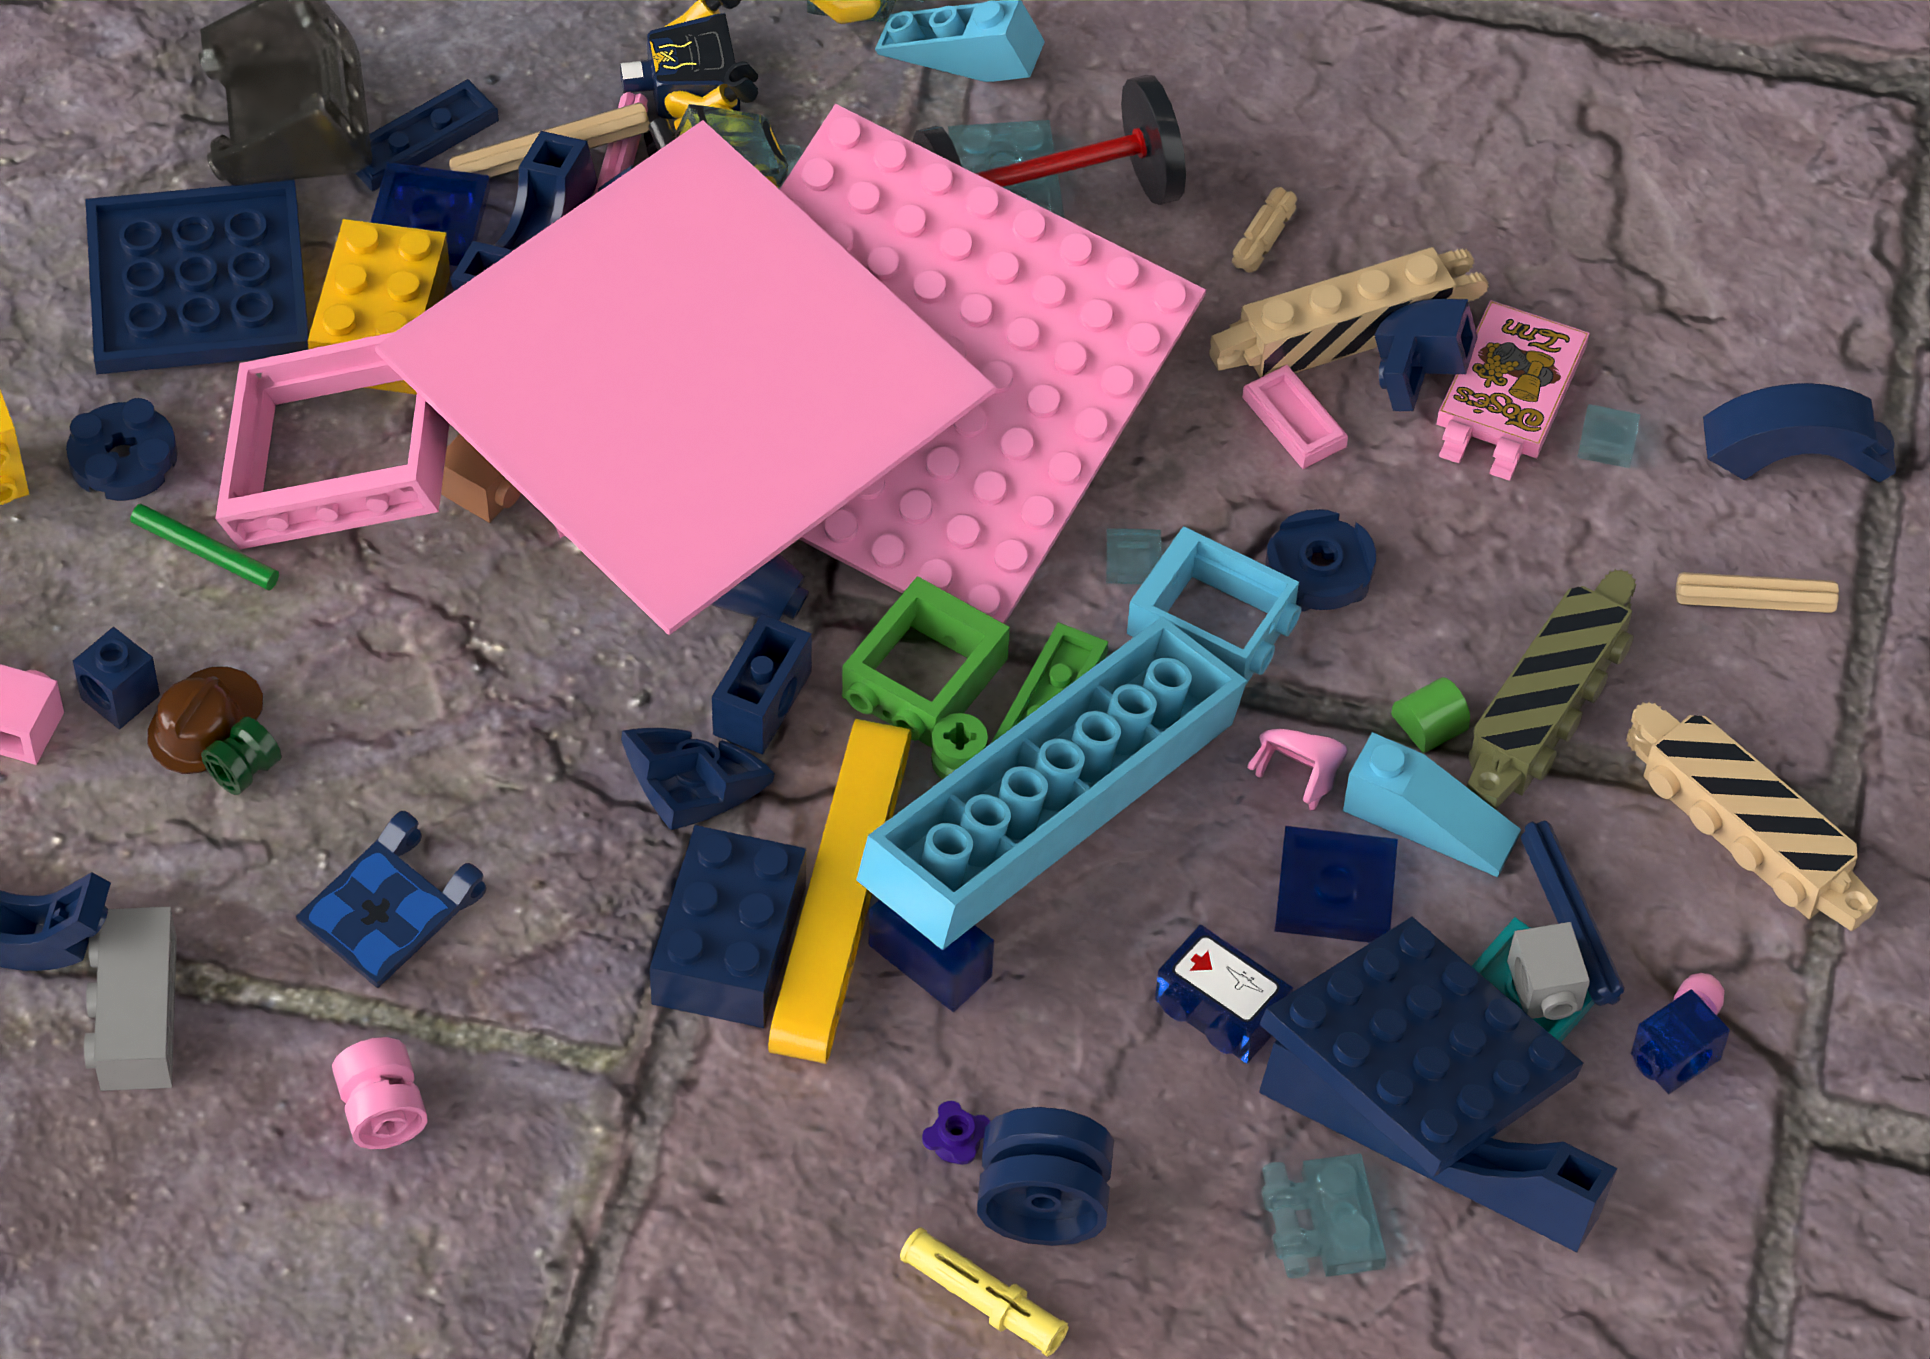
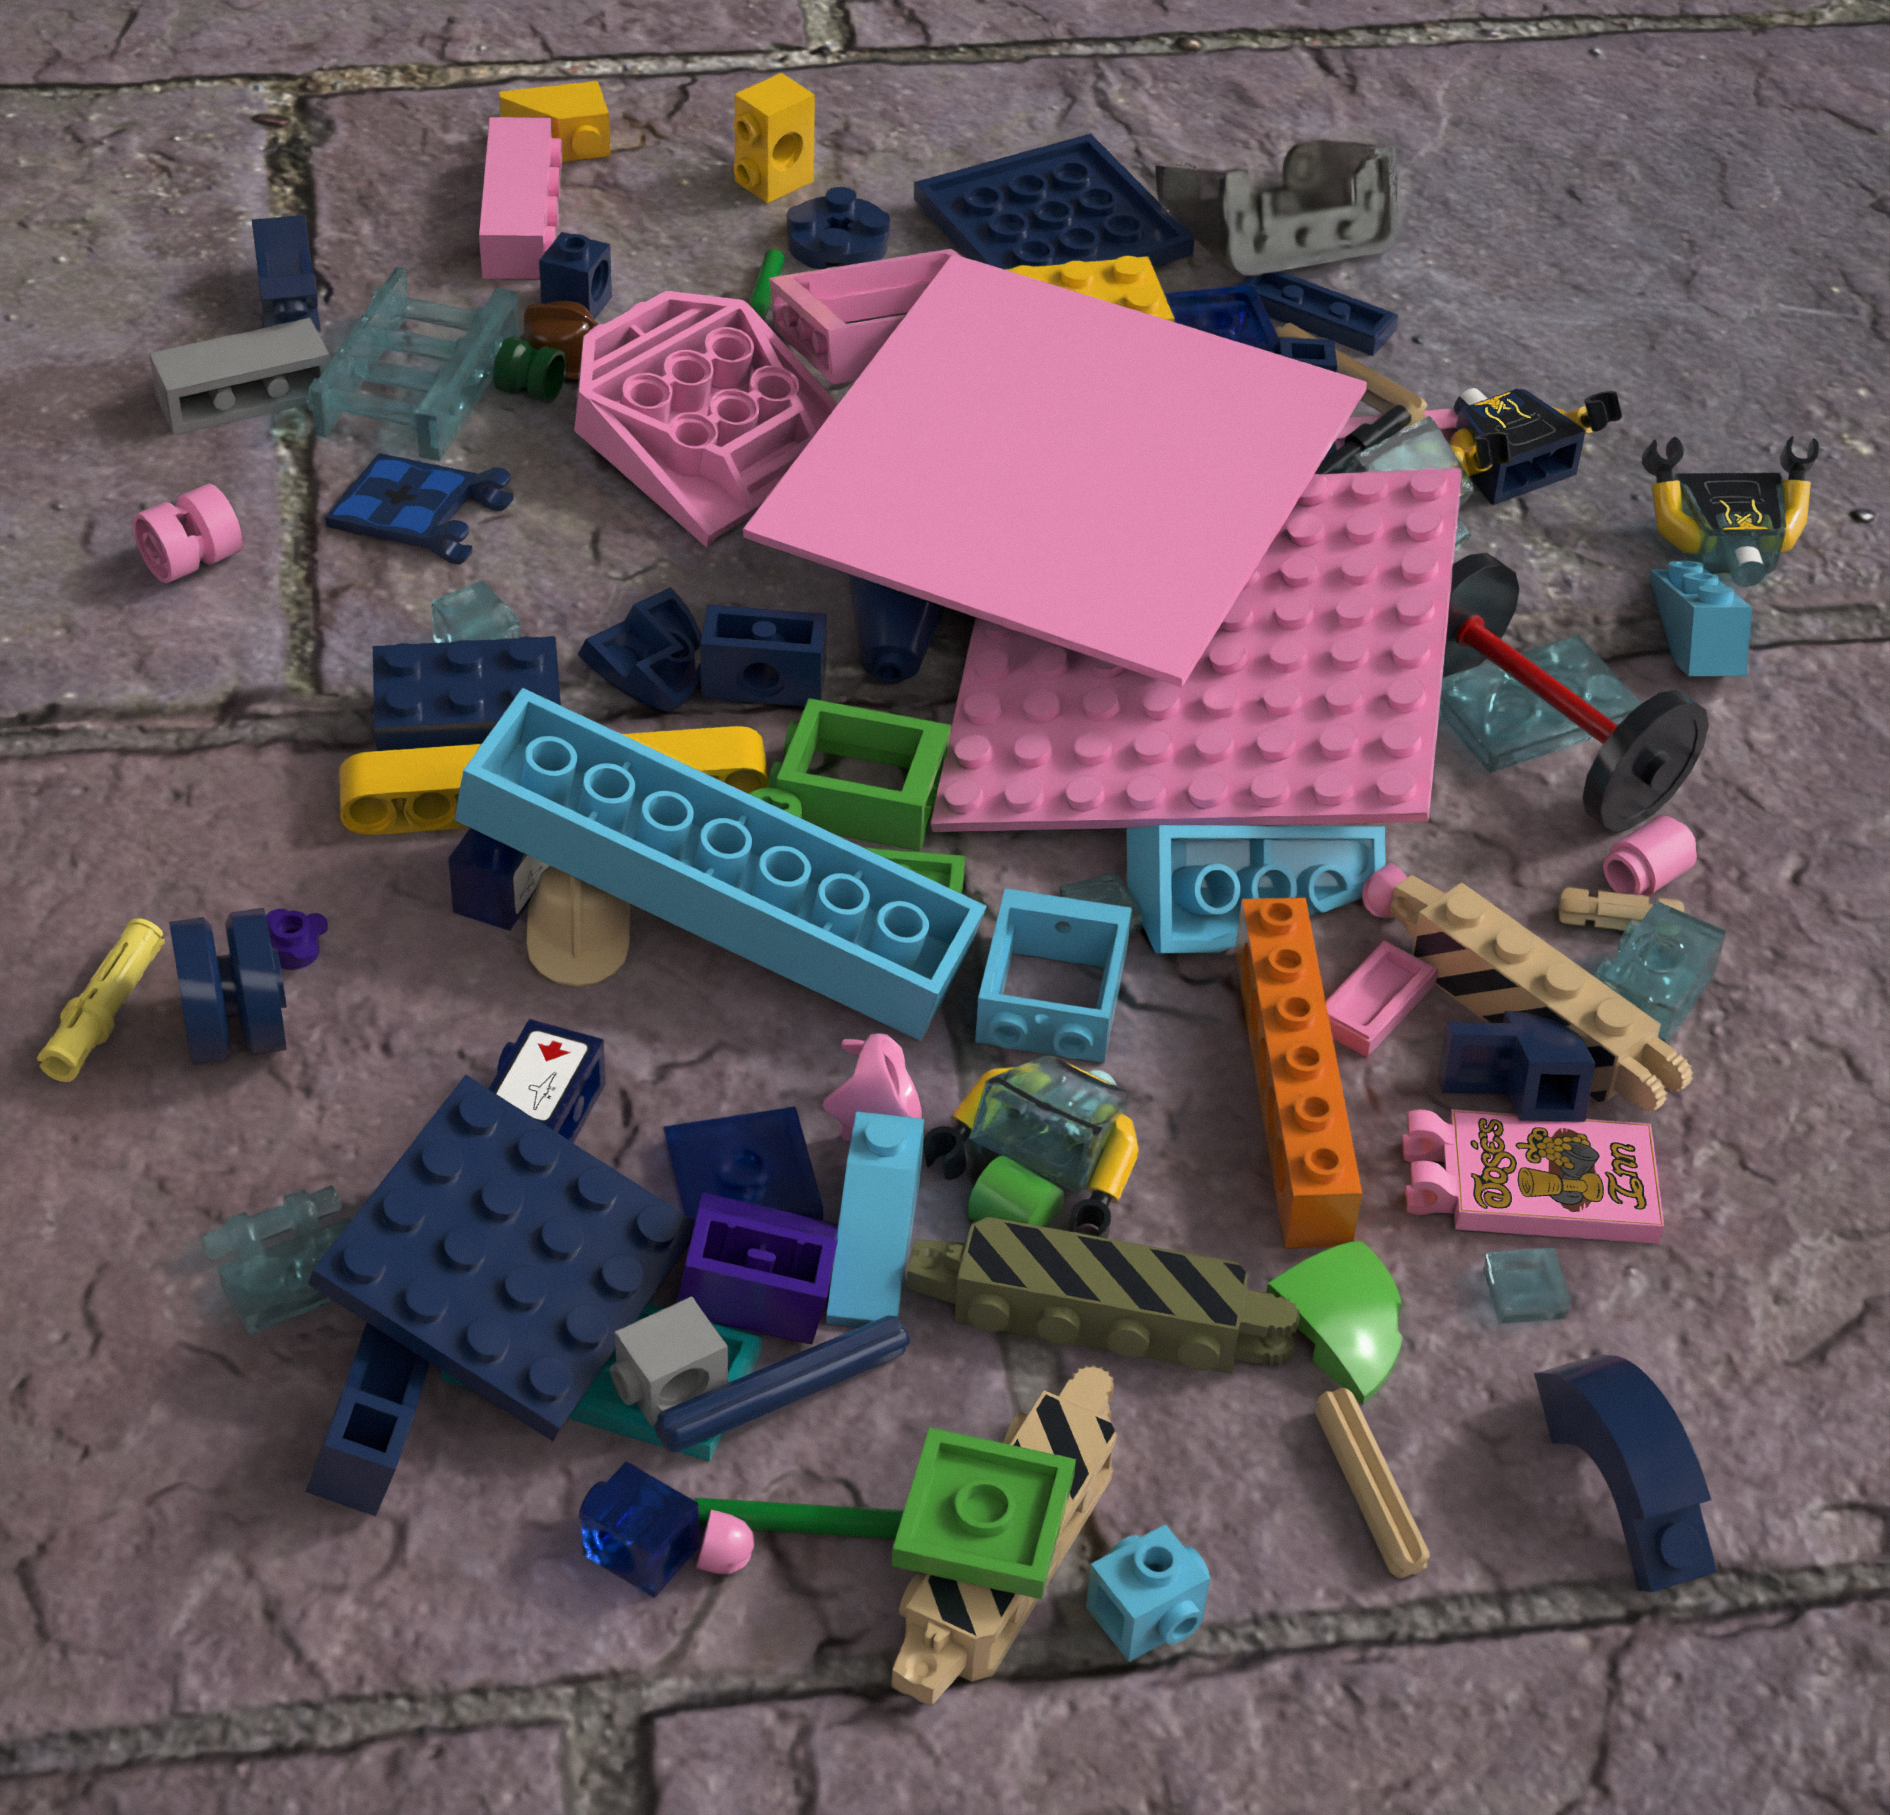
camera: 70 degrees right, 10 degrees down
dark blue plate [1265,509,1376,612] -> none
none -> clear light blue fence [307,267,520,462]
none -> clear light blue brick [431,580,521,643]
none -> tan piece [526,866,630,987]
none -> bright pink hinge [574,291,838,548]
none -> dark purple slope [676,1192,838,1345]
none -> green bar [693,1498,904,1539]
none -> bright green plate [892,1427,1076,1600]
none -> clear light blue torso [923,1055,1139,1238]
none -> medium azure brick [1086,1524,1210,1662]
none -> medium azure wedge [1127,825,1386,953]
none -> orange brick [1235,897,1362,1249]
none -> bright green brick [1266,1240,1403,1405]
none -> bright pink hinge [1361,863,1407,918]
none -> clear light blue brick [1595,901,1727,1045]
none -> bright pink brick [1603,816,1697,896]

